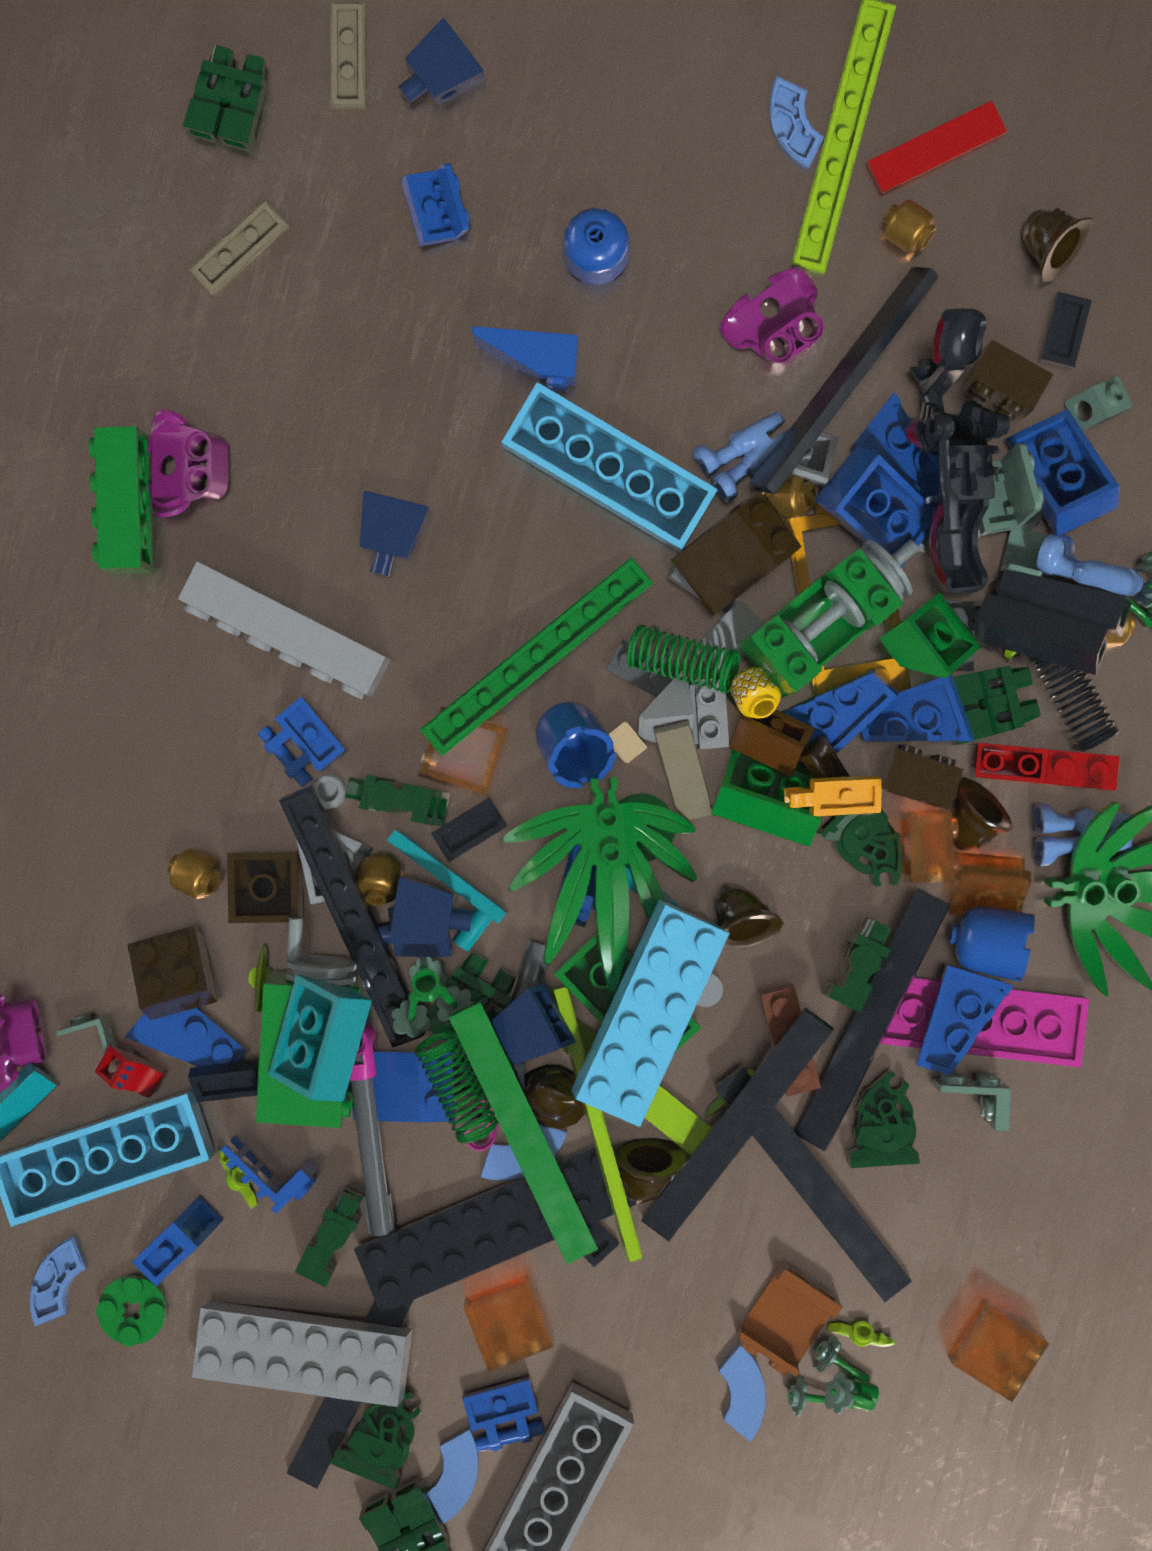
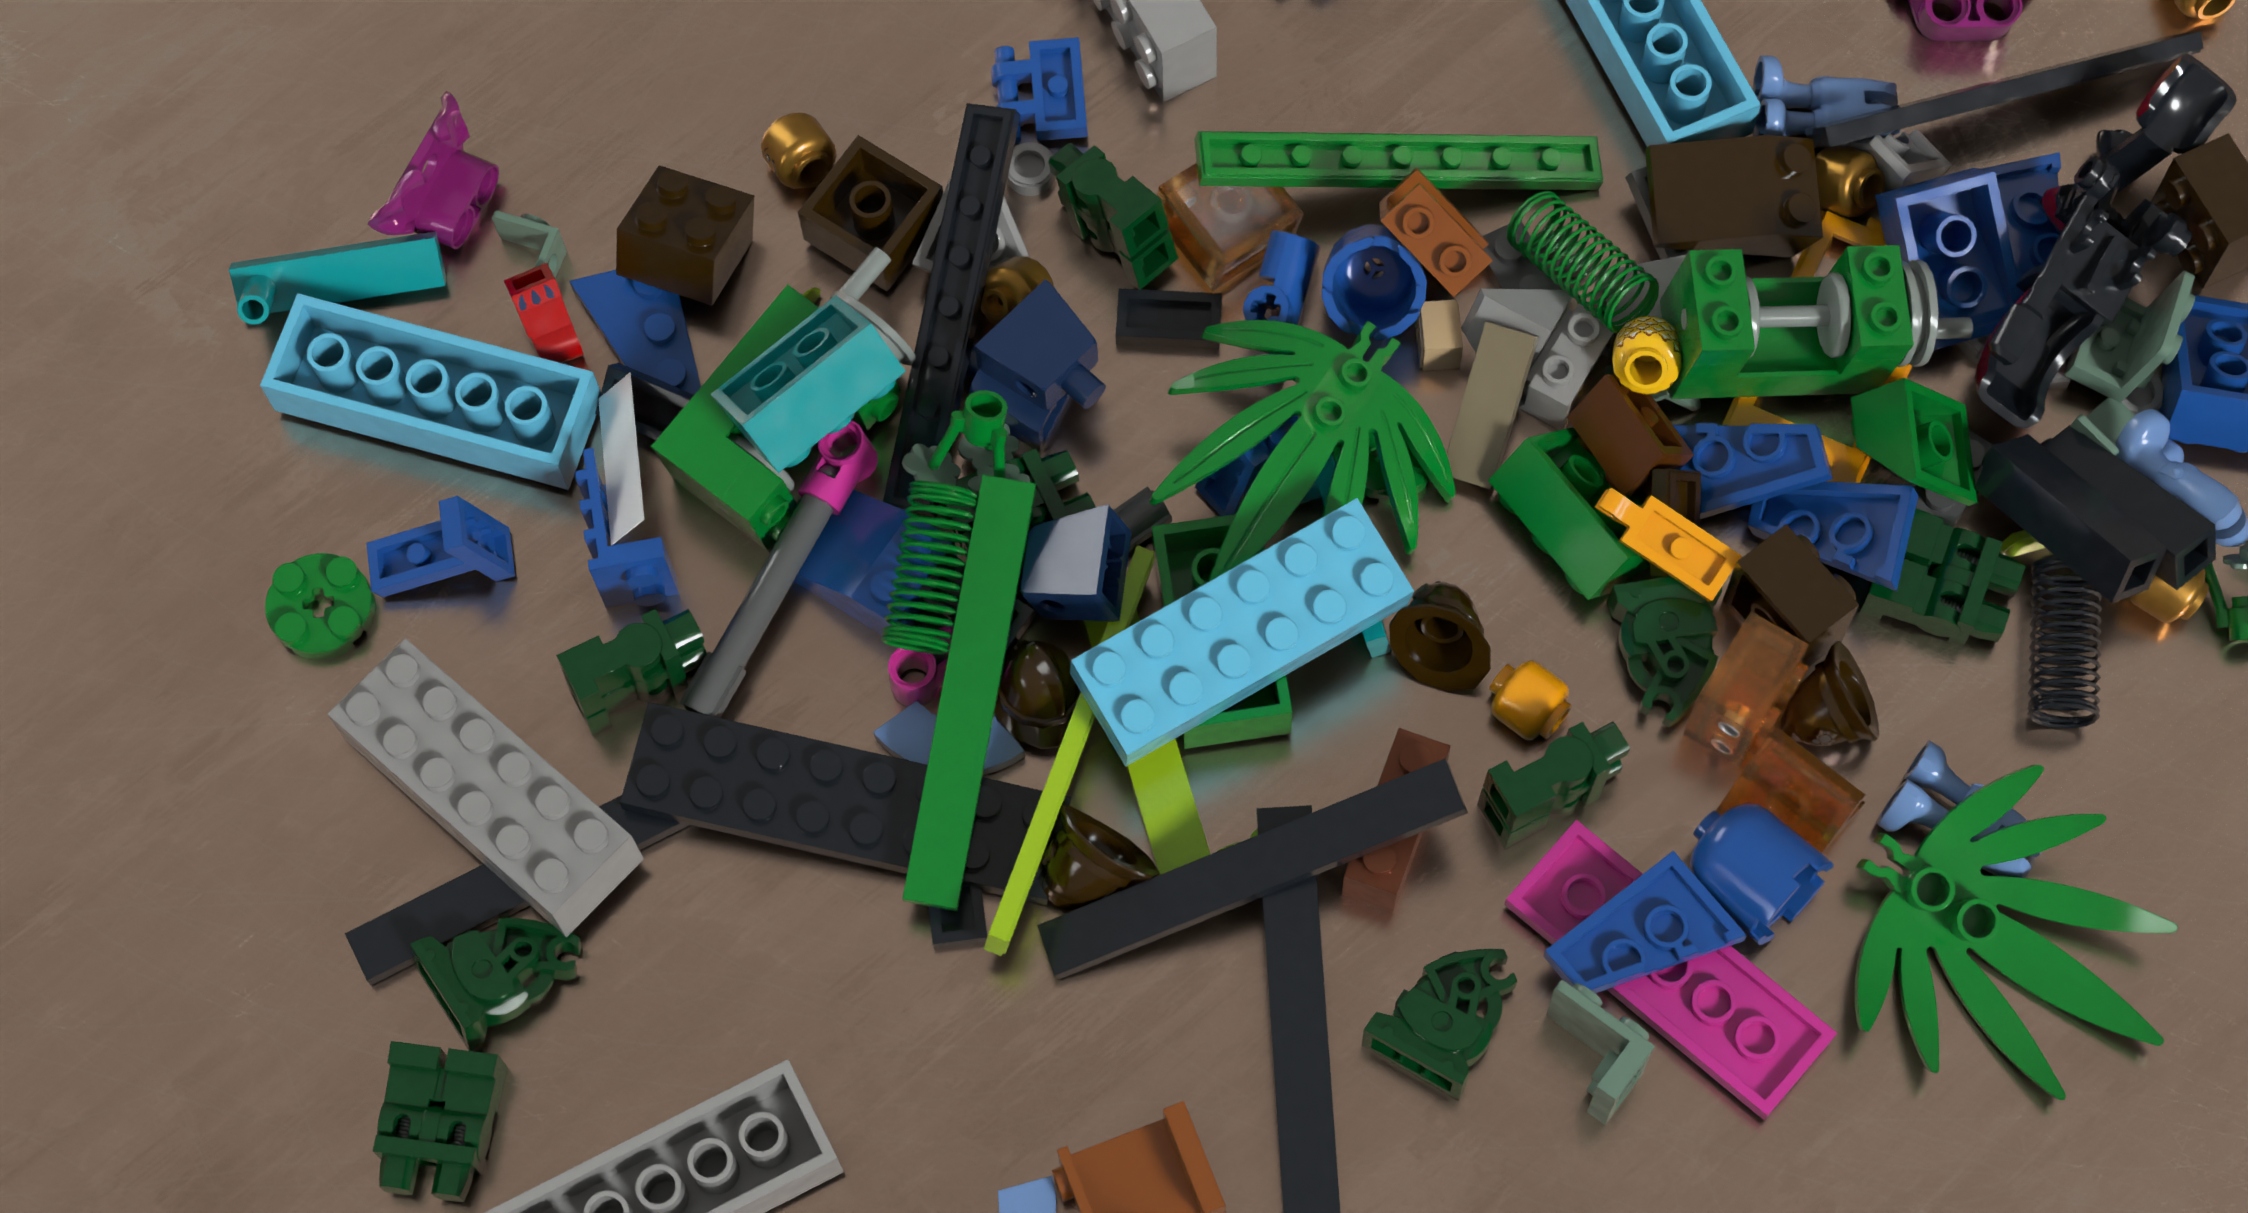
camera: 40 degrees right, 20 degrees down
medium blue tile [30,1235,88,1326] -> none
lime piece [218,1149,257,1209] -> none
teal piece [387,829,507,952] -> none
medium blue tile [427,1427,479,1524] -> none
blue plate [462,1377,545,1452] -> none
clear orange piece [463,1274,554,1372] -> none
light grey tile [697,973,723,1007] -> none
black tile [795,889,951,1152] -> none
red slope [975,743,1120,791] -> none
none -> white sticker [598,372,644,545]
none -> blue panel [1243,230,1321,384]
none -> dark orange panel [1379,167,1493,297]
none -> light orange head [1489,660,1572,741]

